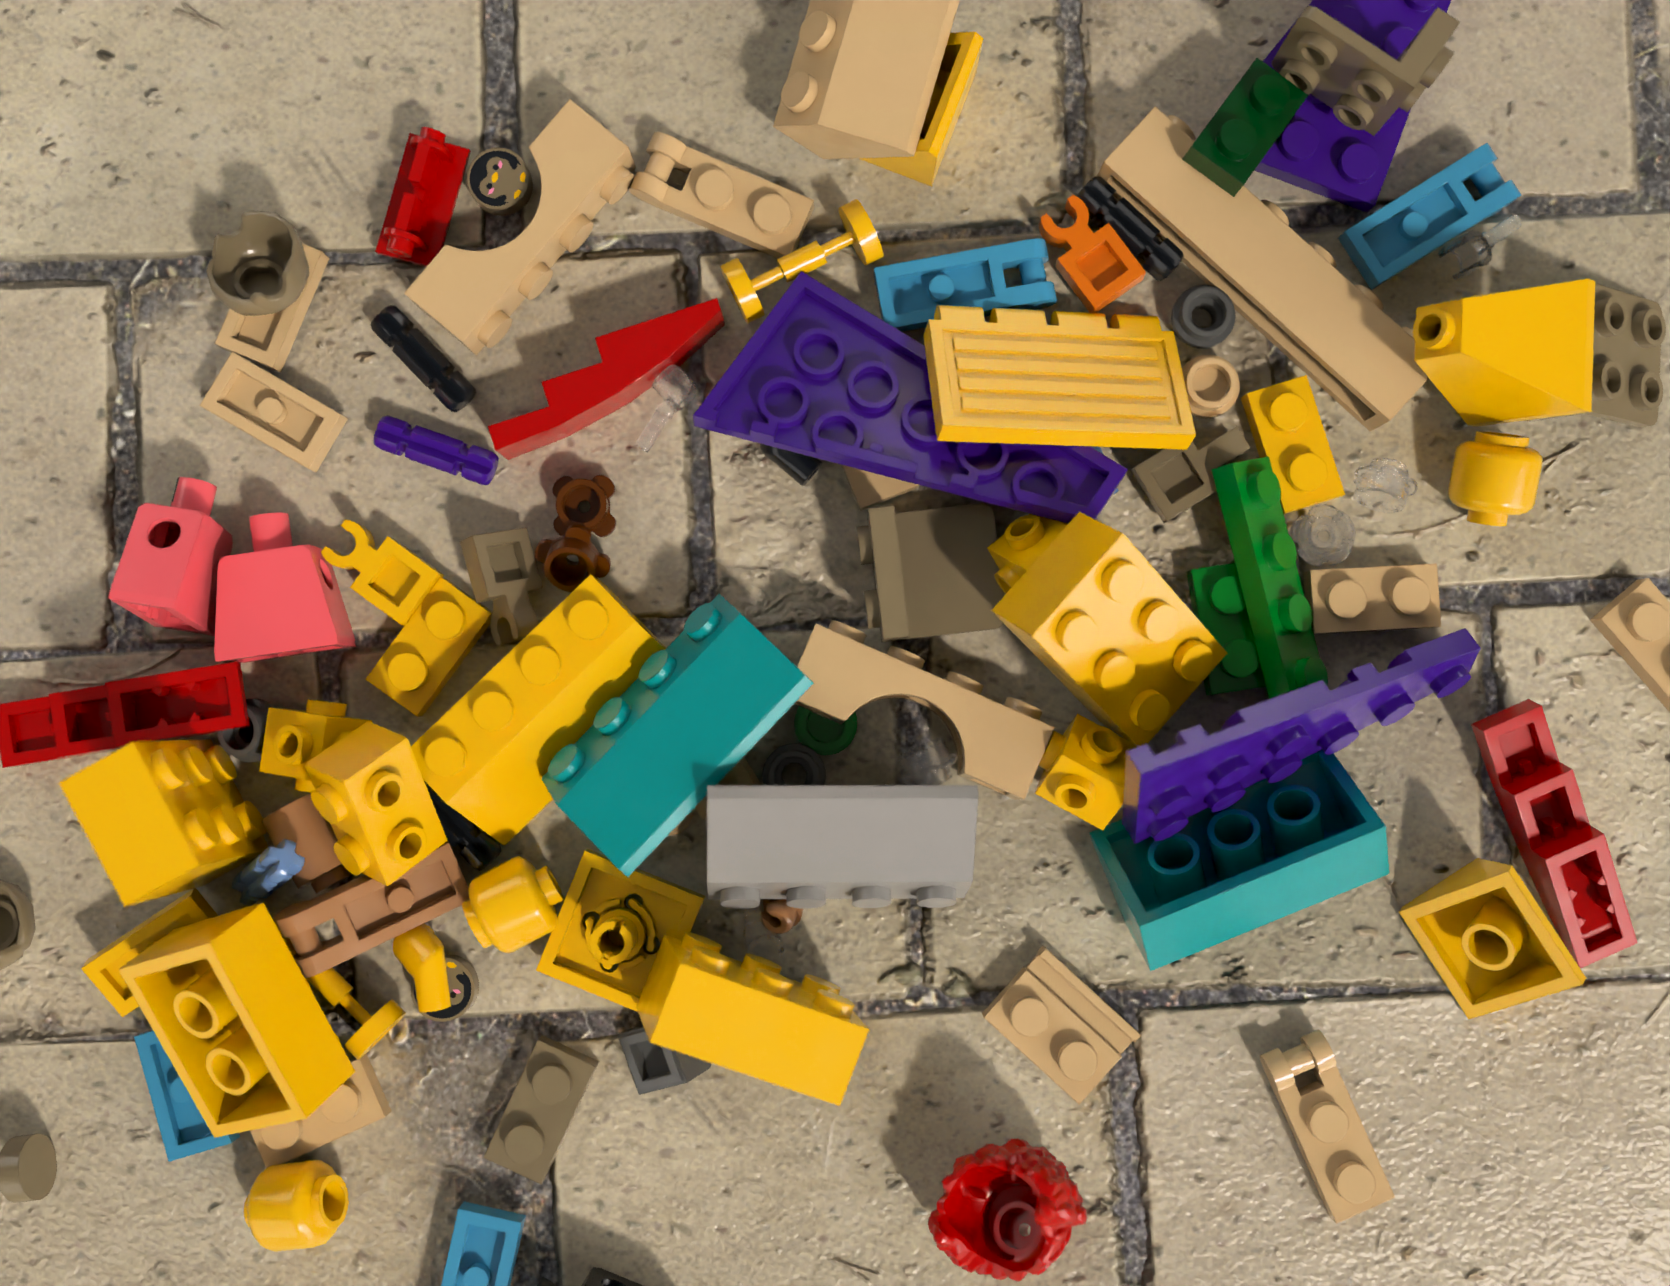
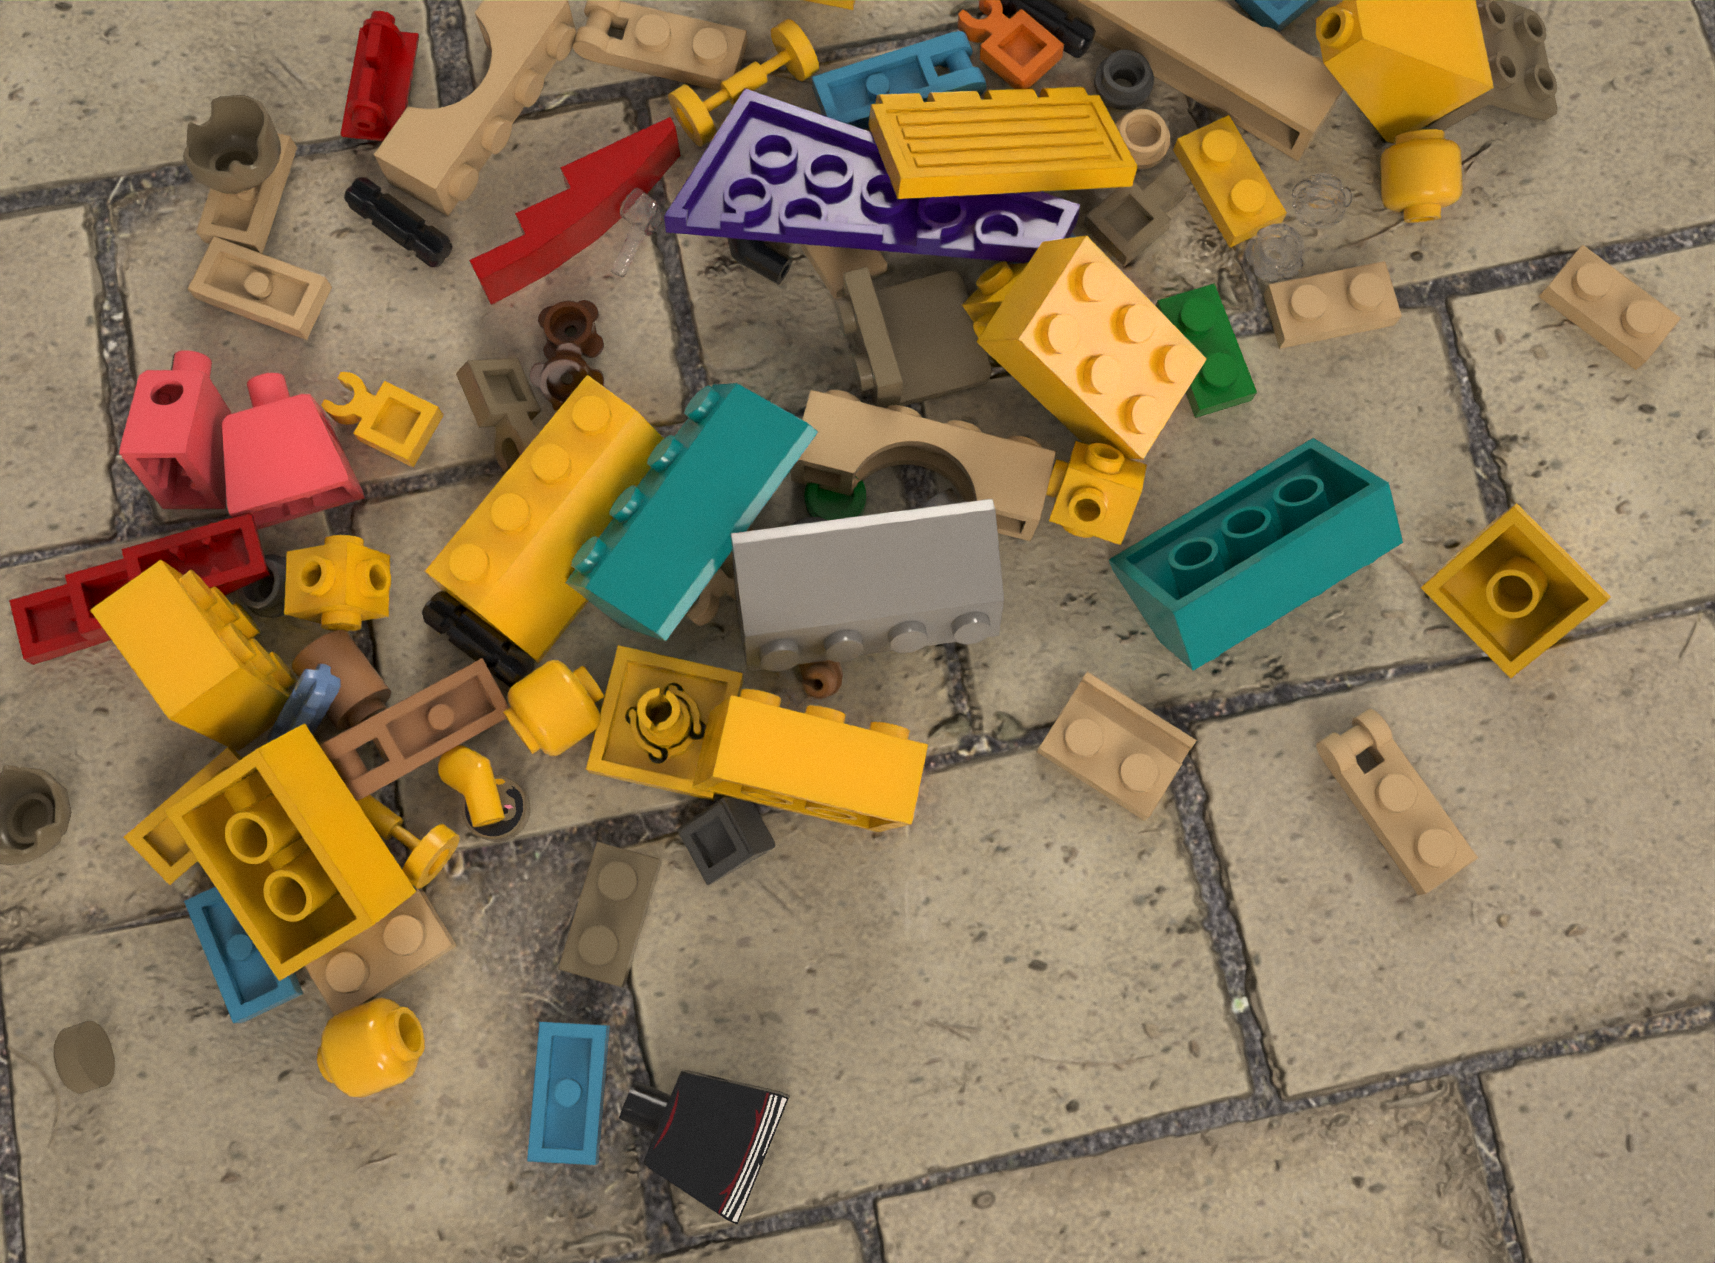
camera: 15 degrees left, 10 degrees down
yellow brick [304,721,448,886] -> none
yellow plate [366,576,492,716] -> none
dark purple axle [373,415,499,485] -> none
dark tan tile [467,148,533,216] -> none
red hair [928,1138,1087,1282] -> none
dark purple wing [1122,628,1481,844] -> none
green plate [1211,456,1328,699] -> none
red slope [1471,699,1638,969] -> none

